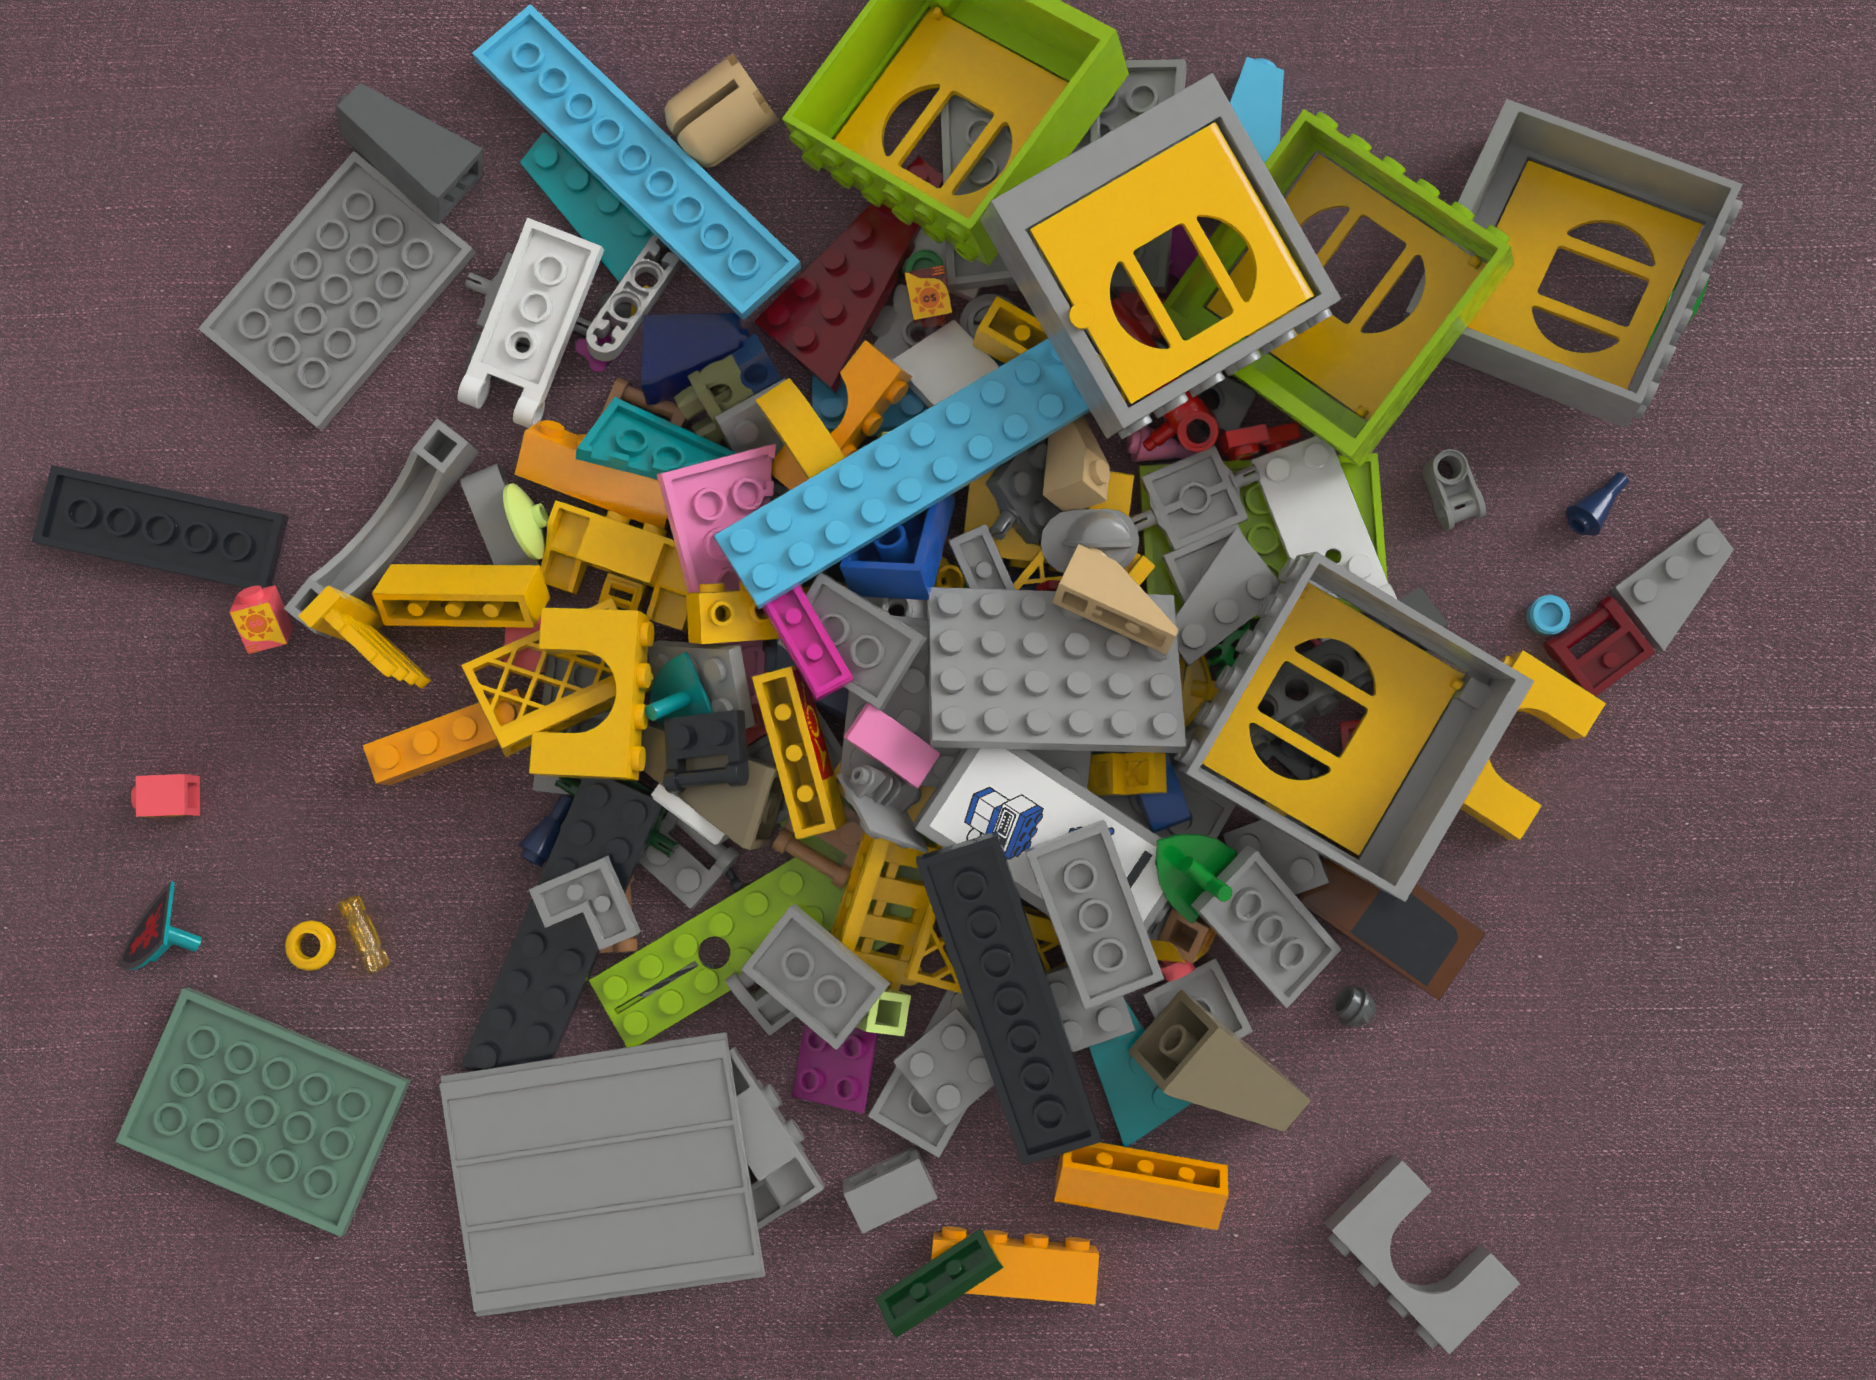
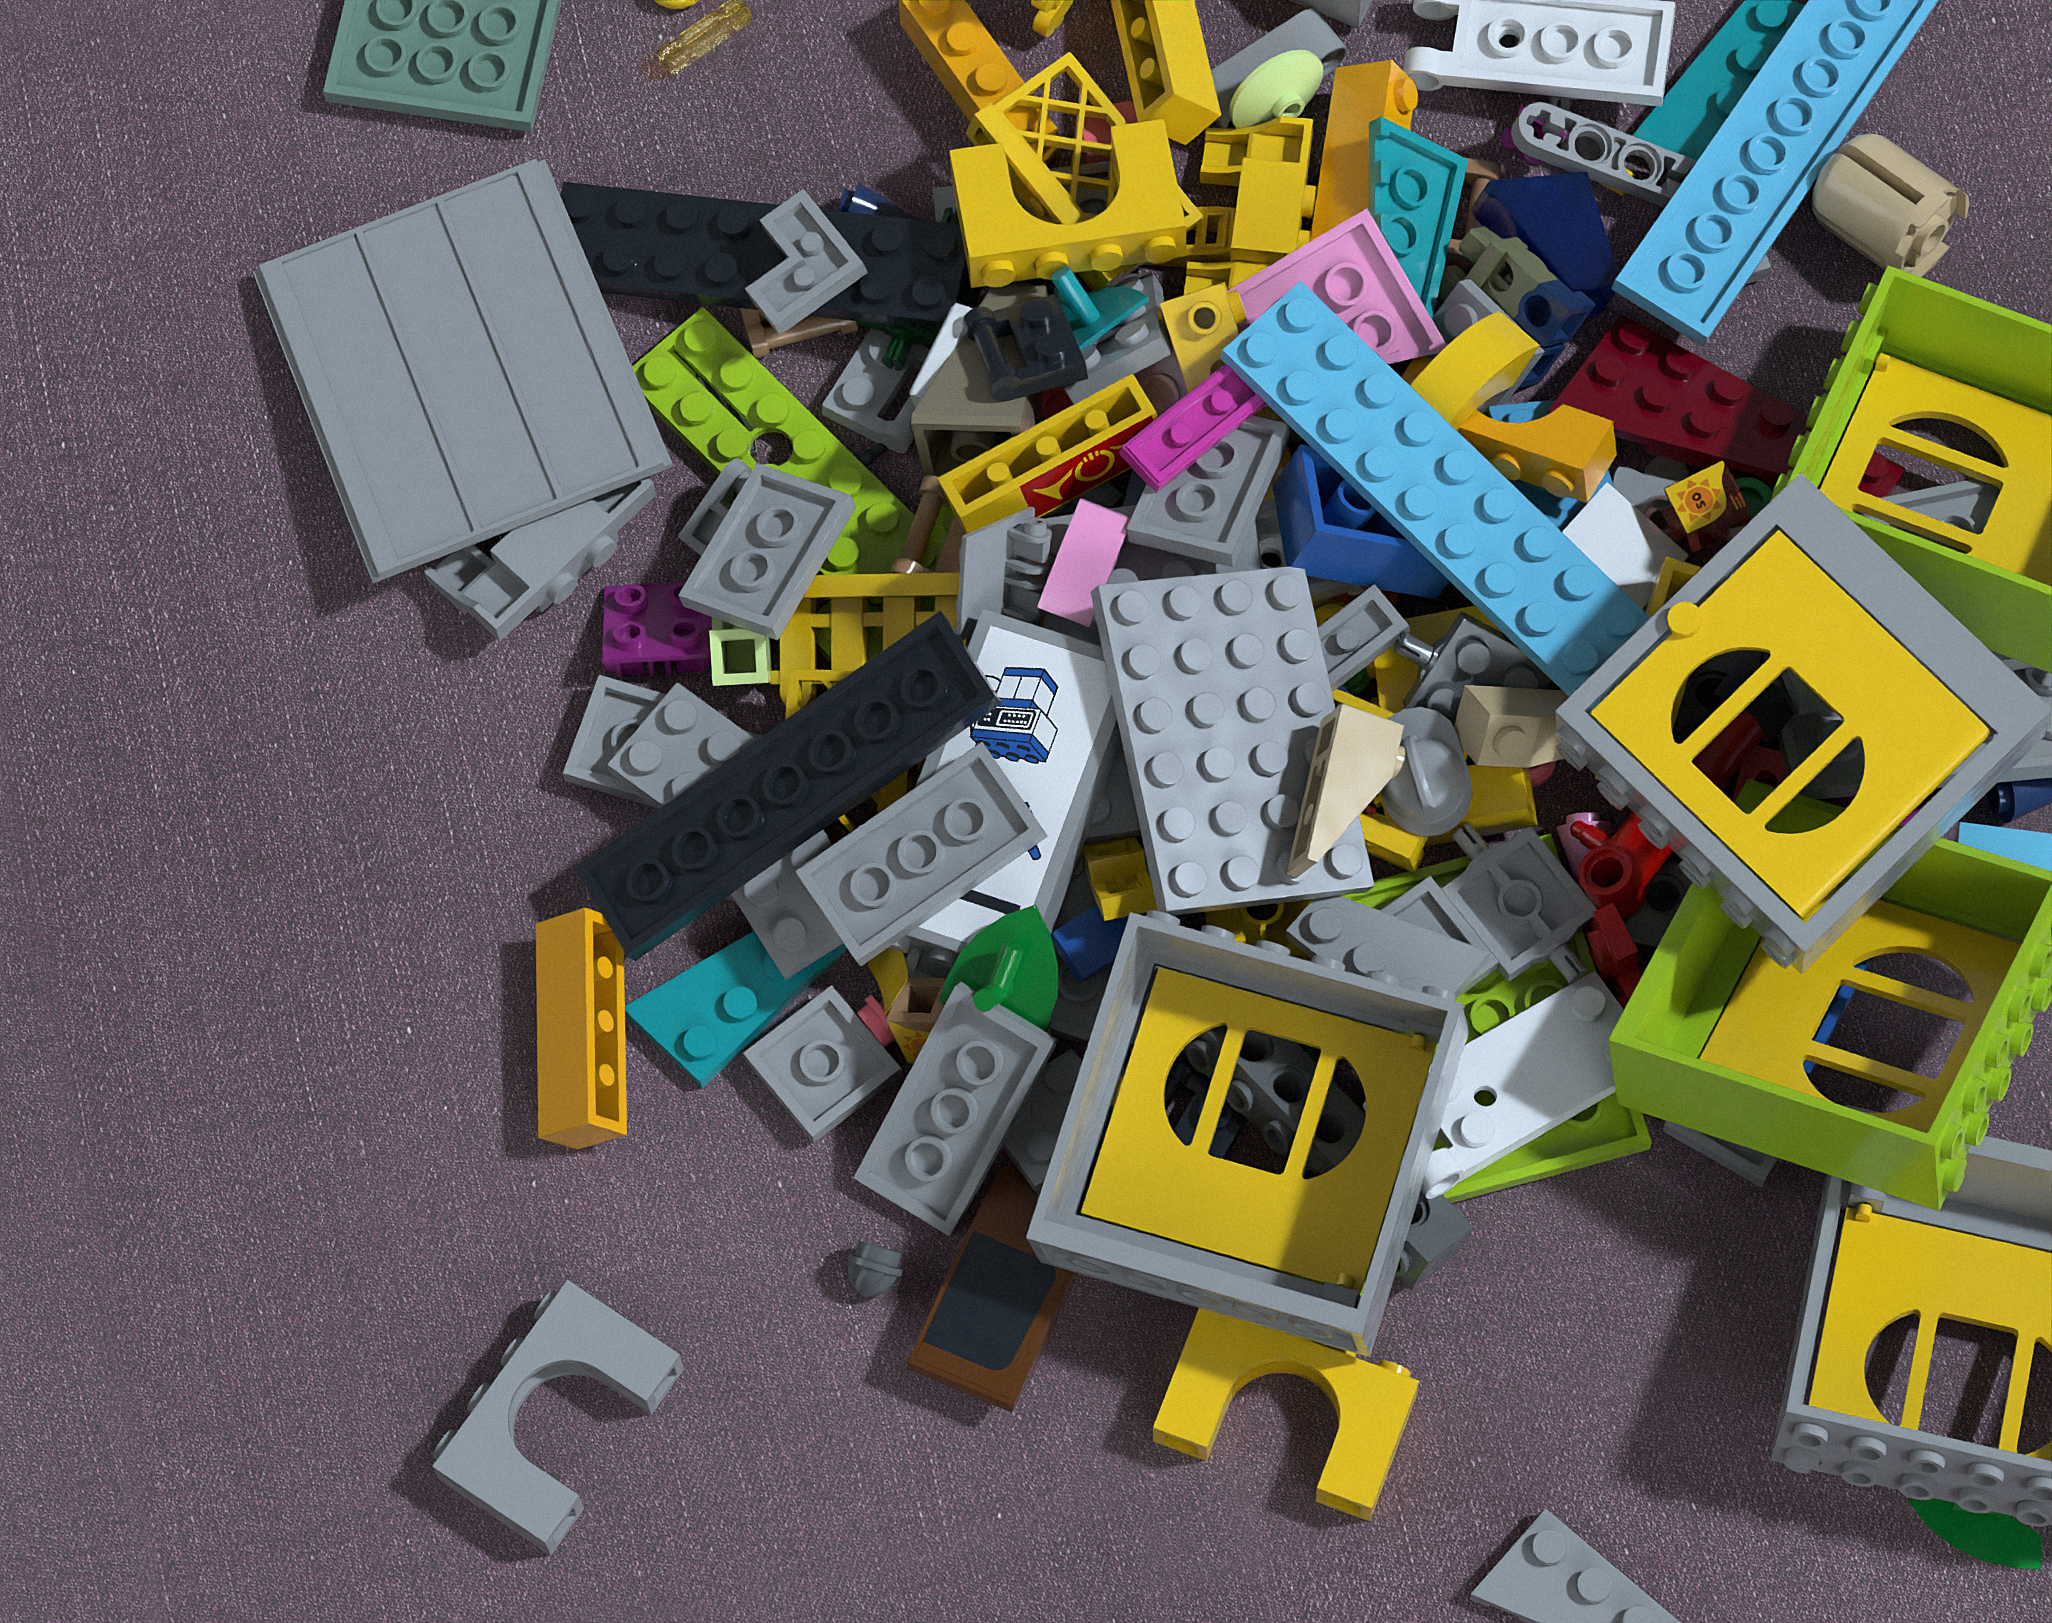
camera: 80 degrees right, 15 degrees down
light grey hinge [842,1145,937,1234] -> none
dark green plate [875,1228,1004,1338] -> none
light orange brick [931,1226,1099,1305] -> none
dark tan slope [1128,989,1311,1132] -> none
light grey piece [1422,449,1486,531] -> none
medium azure tile [1526,595,1570,636] -> none
dark red plate [1543,596,1655,697] -> none
dark blue cone [1566,472,1629,536] -> none

